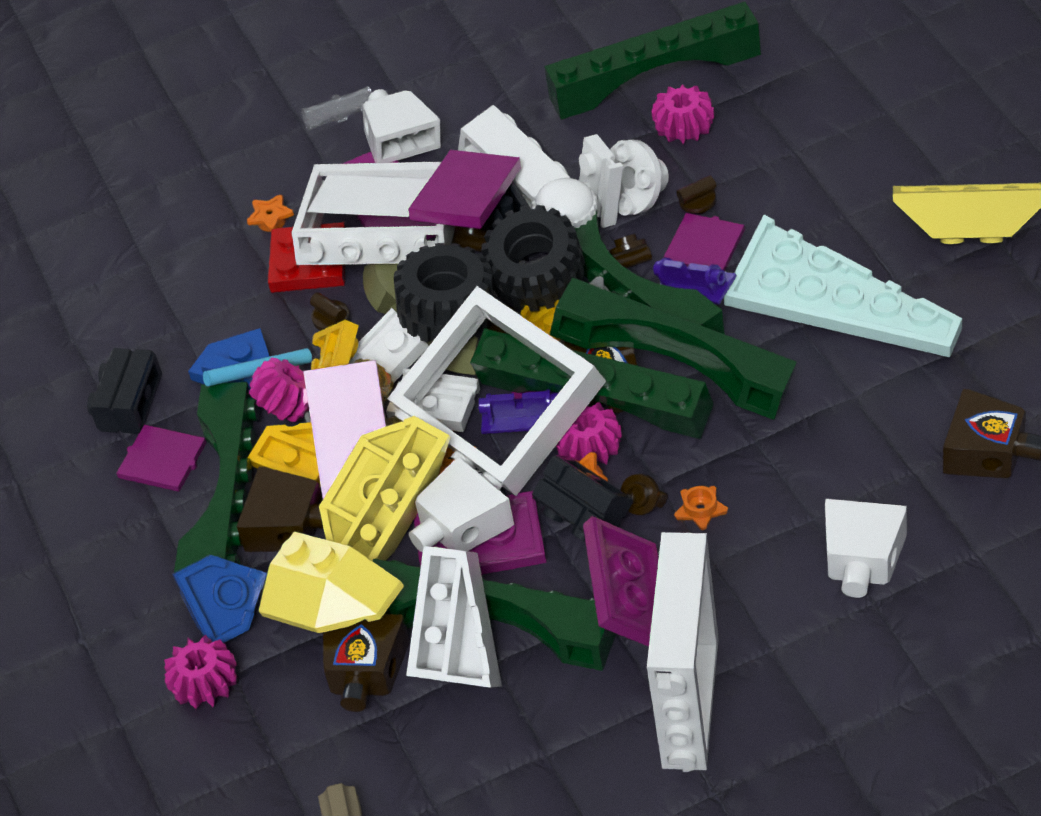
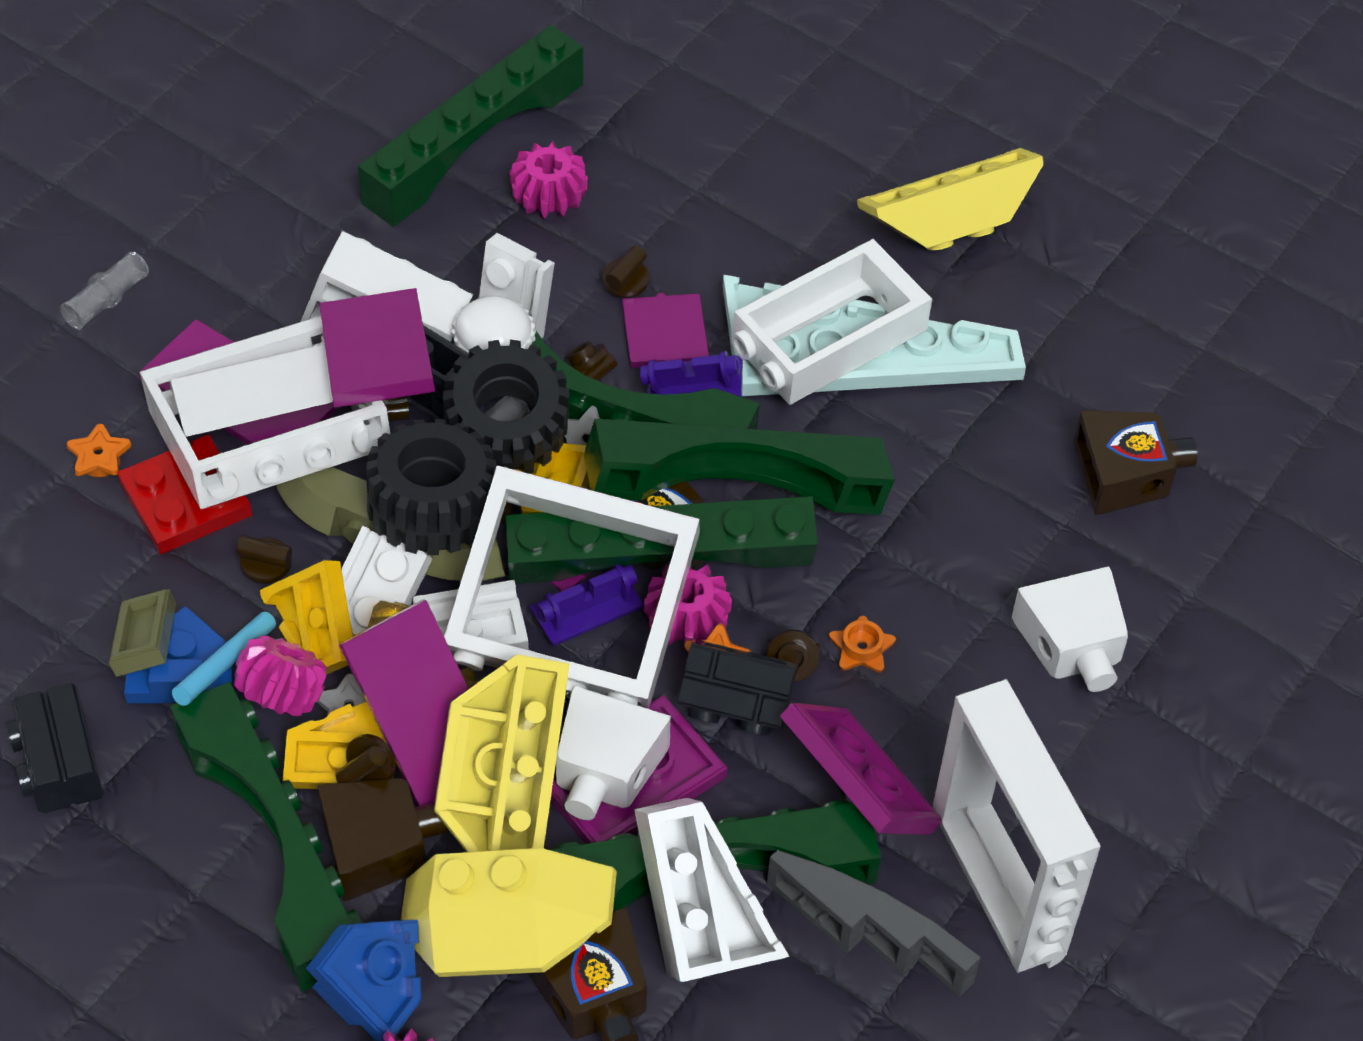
camera: 40 degrees left, 5 degrees up
magenta piece [116,425,207,492] -> none
white torso [362,89,441,163] -> none
white plate [610,140,669,216] -> none
none -> olive tile [109,589,176,677]
none -> dark brown plate [335,734,396,783]
none -> white piece [731,239,932,405]
none -> dark grey slope [767,850,981,997]

